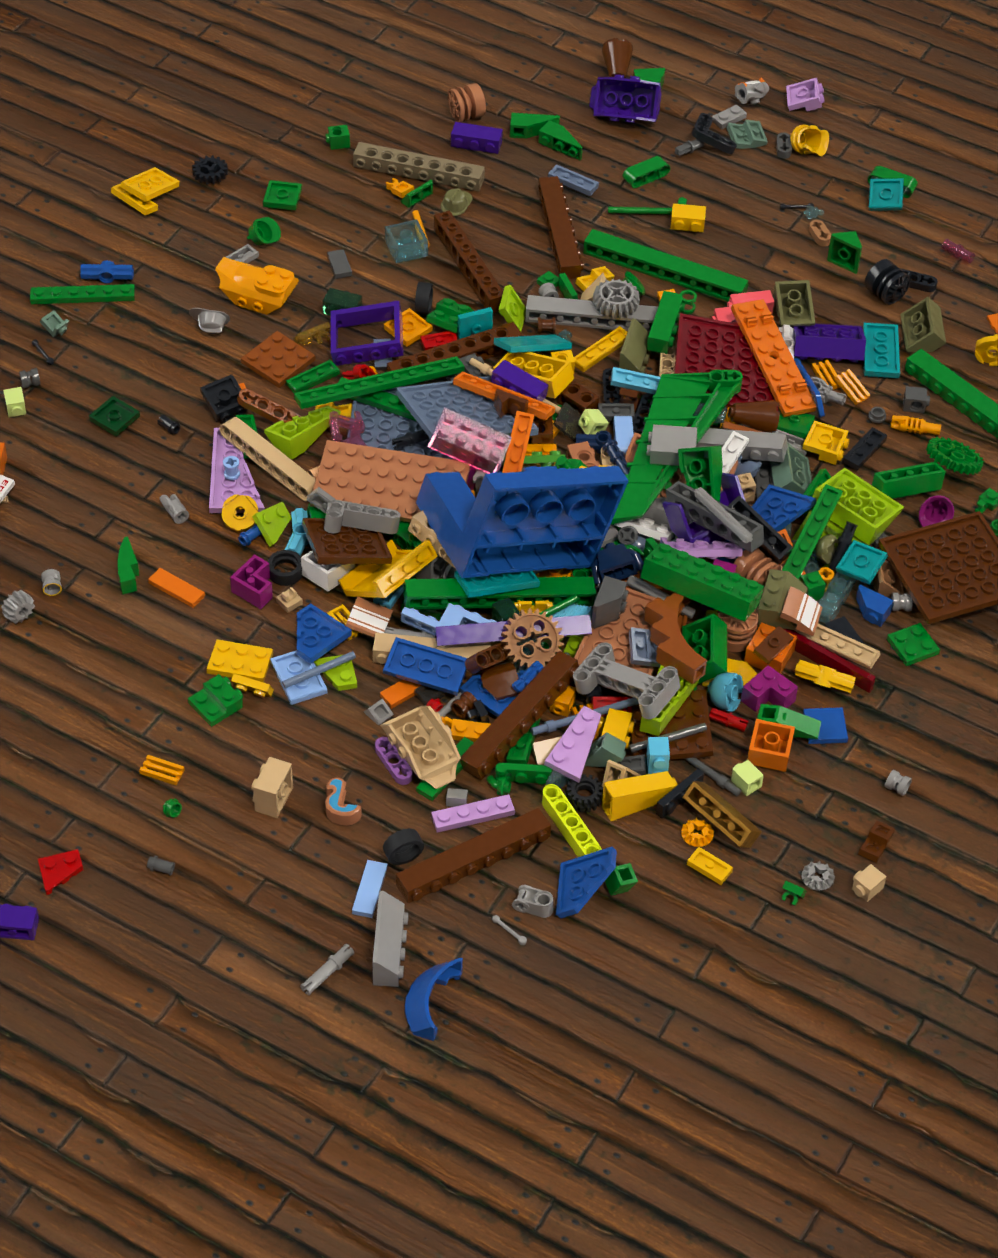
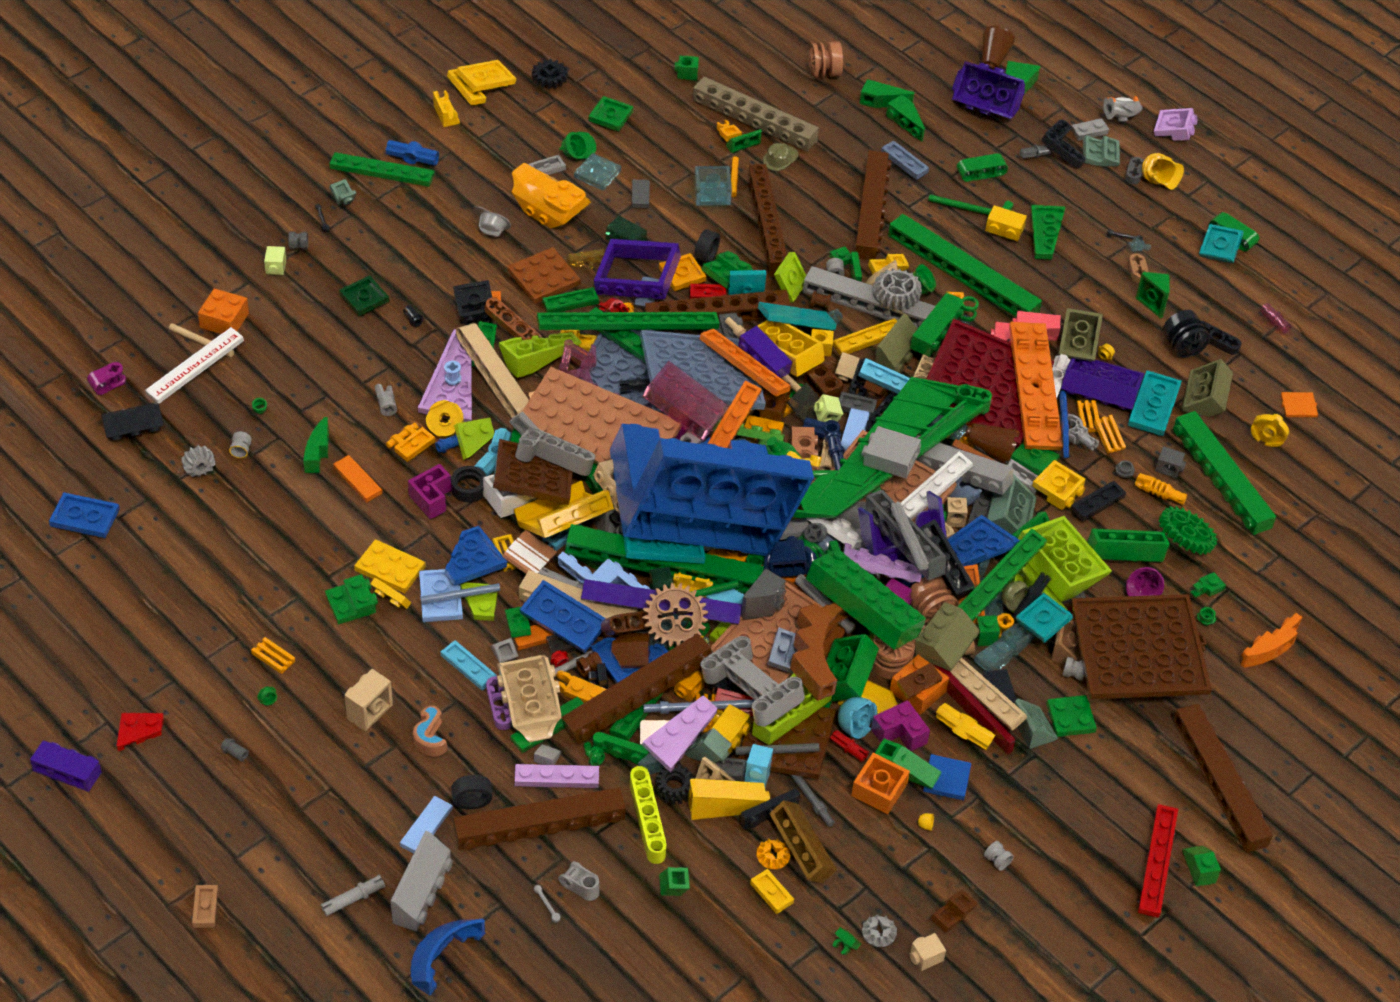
camera: 15 degrees right, 0 degrees up
tan tile [276,587,303,613] -> none
dark purple brick [451,122,503,154] -> none
reddish brown slope [494,389,529,418] -> none
blue axle [512,661,543,693] -> none
blue plate [556,847,617,918] -> none
green wedge [678,445,723,502] -> none
yellowish green brick [731,760,764,796] -> none
nougat slope [780,586,823,636] -> none
blue slope [856,584,894,627] -> none
none -> medium nougat plate [192,885,219,928]
none -> green hinge [252,398,267,414]
none -> light orange plate [386,422,435,462]
none -> yellow hinge [433,90,460,127]
none -> medium azure tile [440,640,497,691]
none -> green plate [505,607,531,638]
none -> clear light blue plate [574,153,621,190]
none -> tan slope [835,352,860,381]
none -> yellow hinge [918,813,934,831]
none -> sand green slope [1015,698,1058,749]
none -> green wing [1030,205,1066,259]
none -> yellow plate [1098,343,1115,360]

